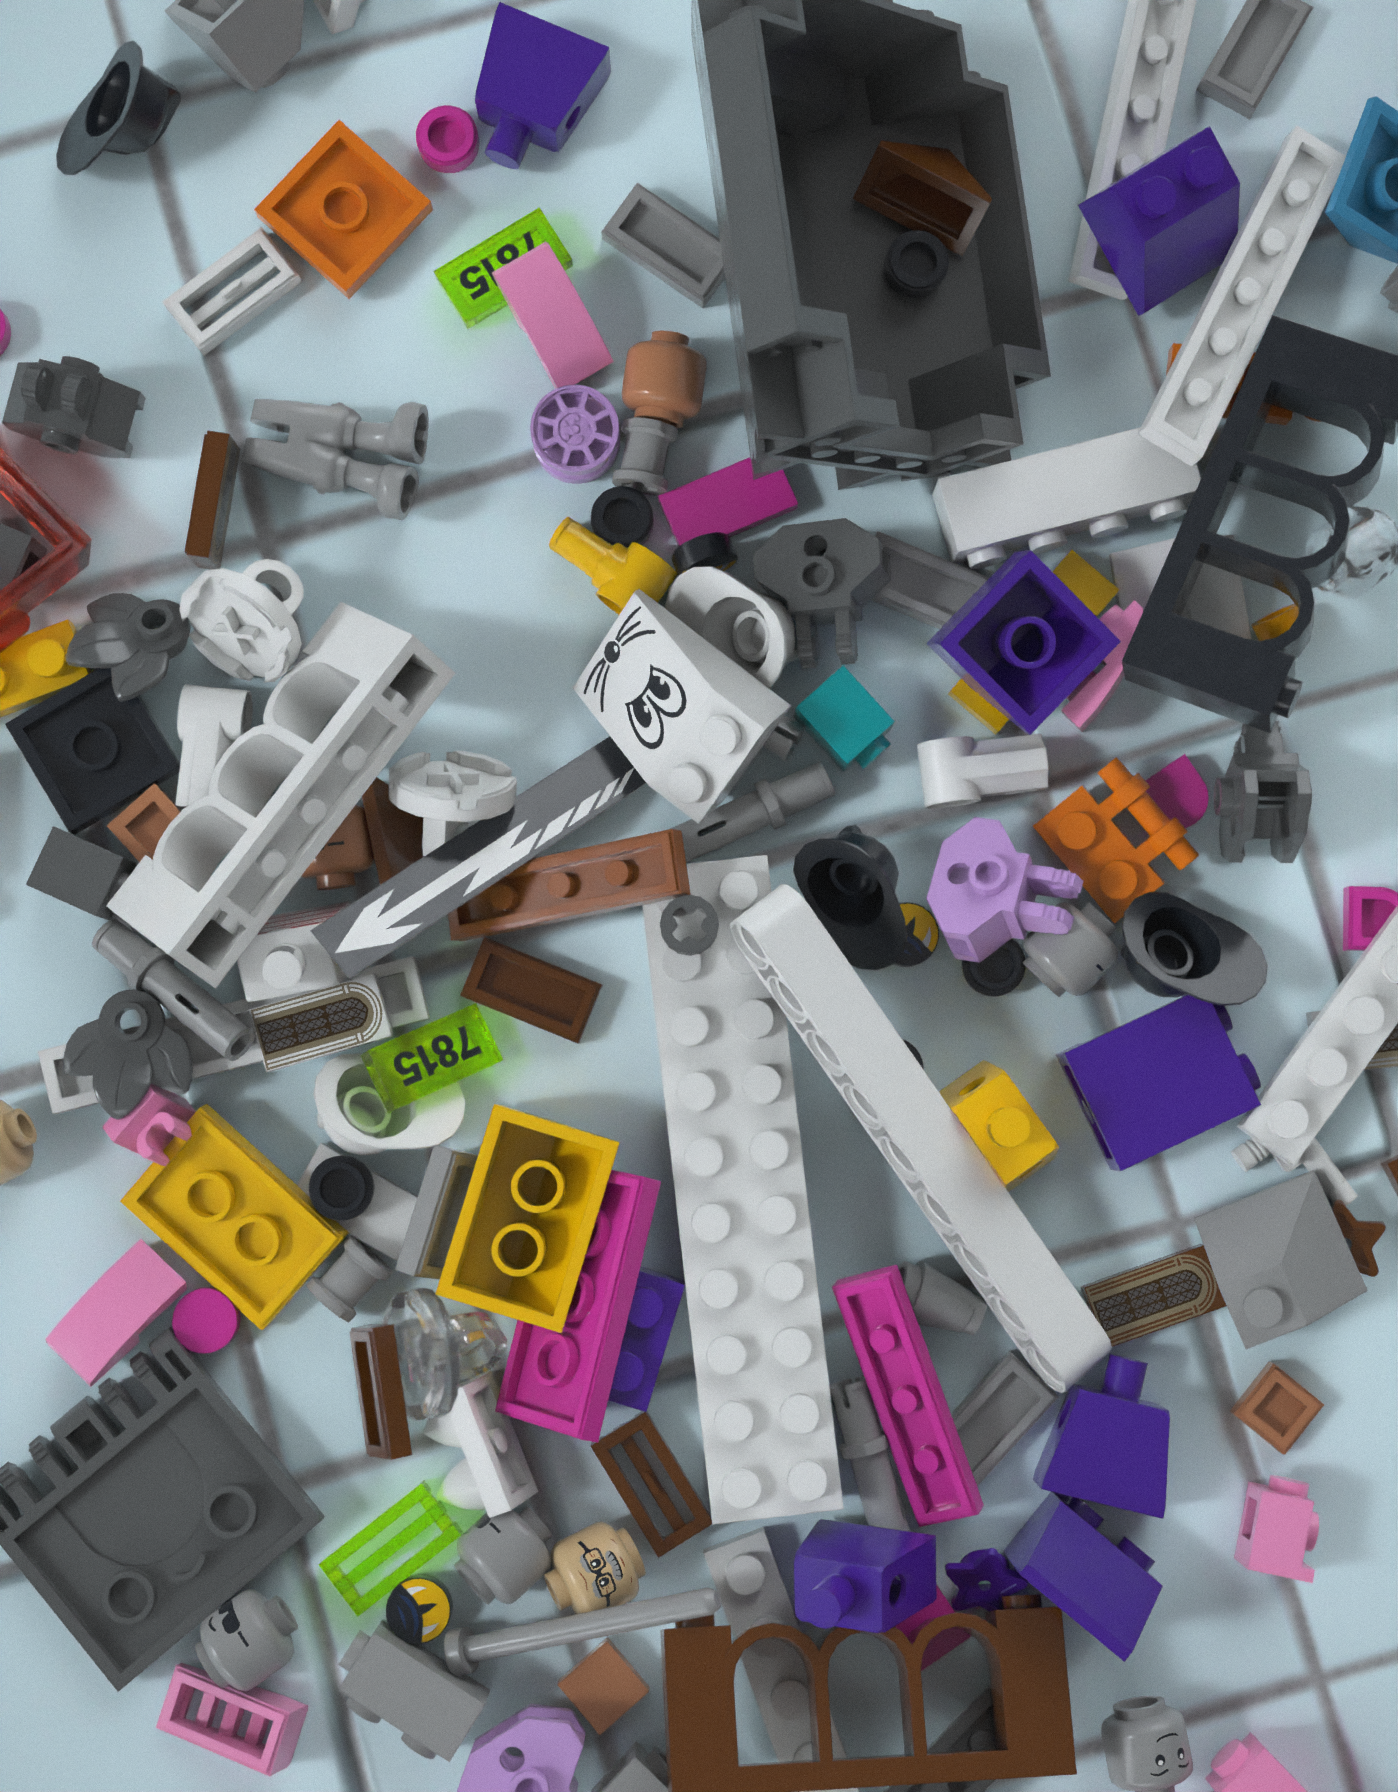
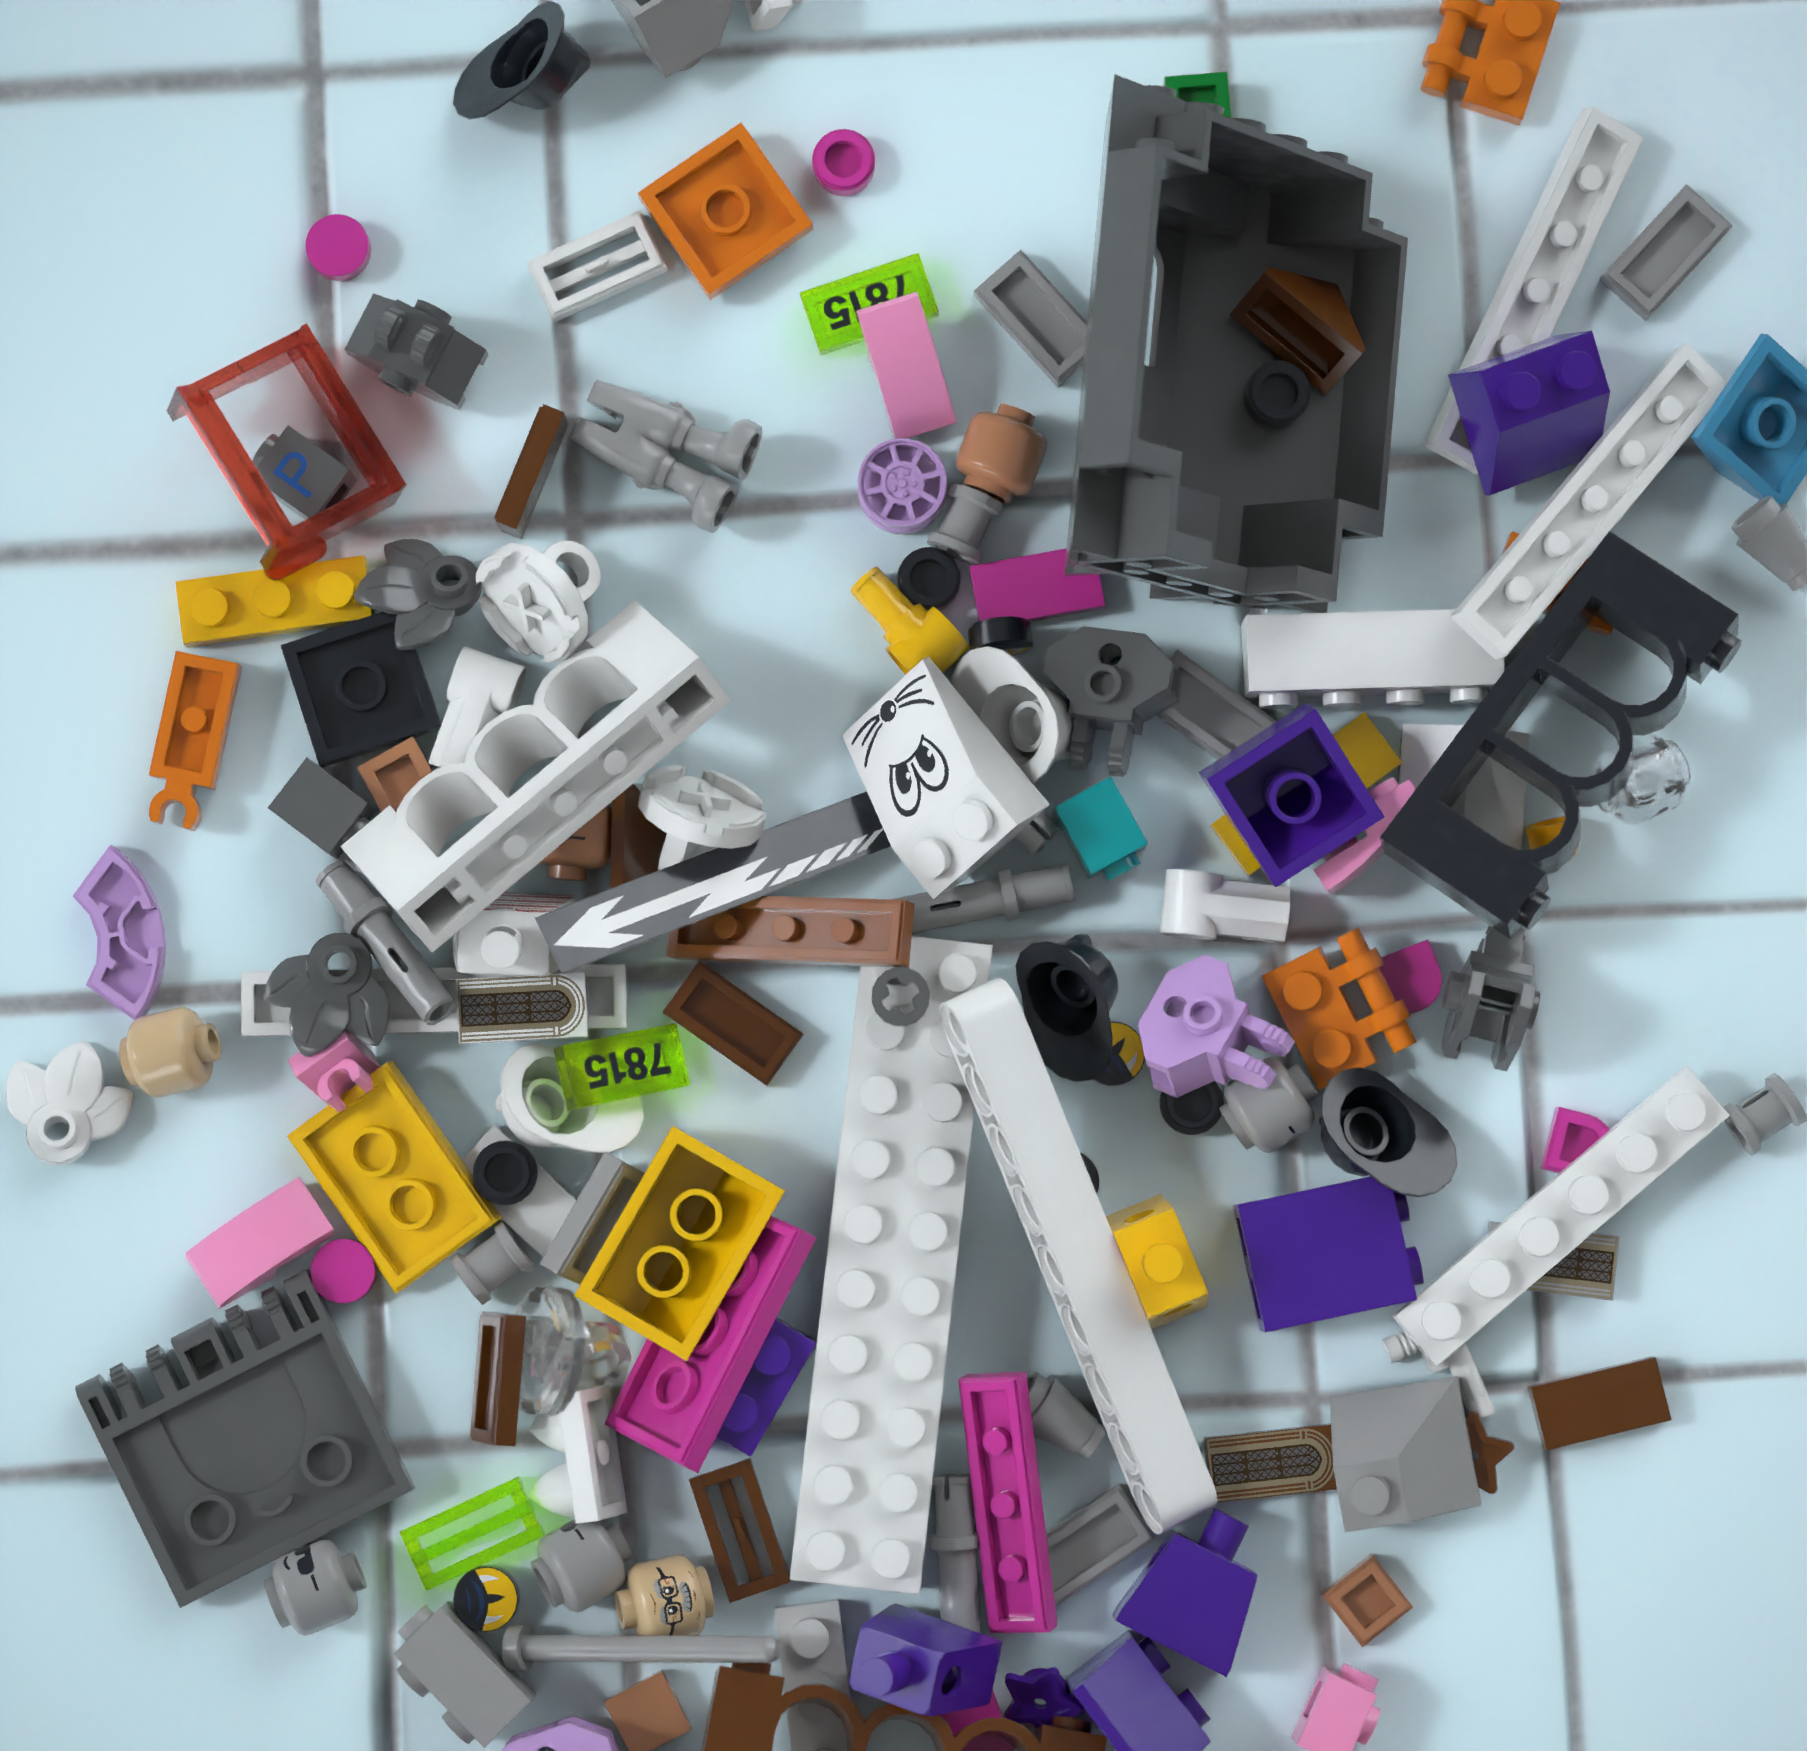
camera: 15 degrees right, 0 degrees up
bright pink slope [156,1663,308,1776] -> none
dark purple torso [475,2,611,169] -> none

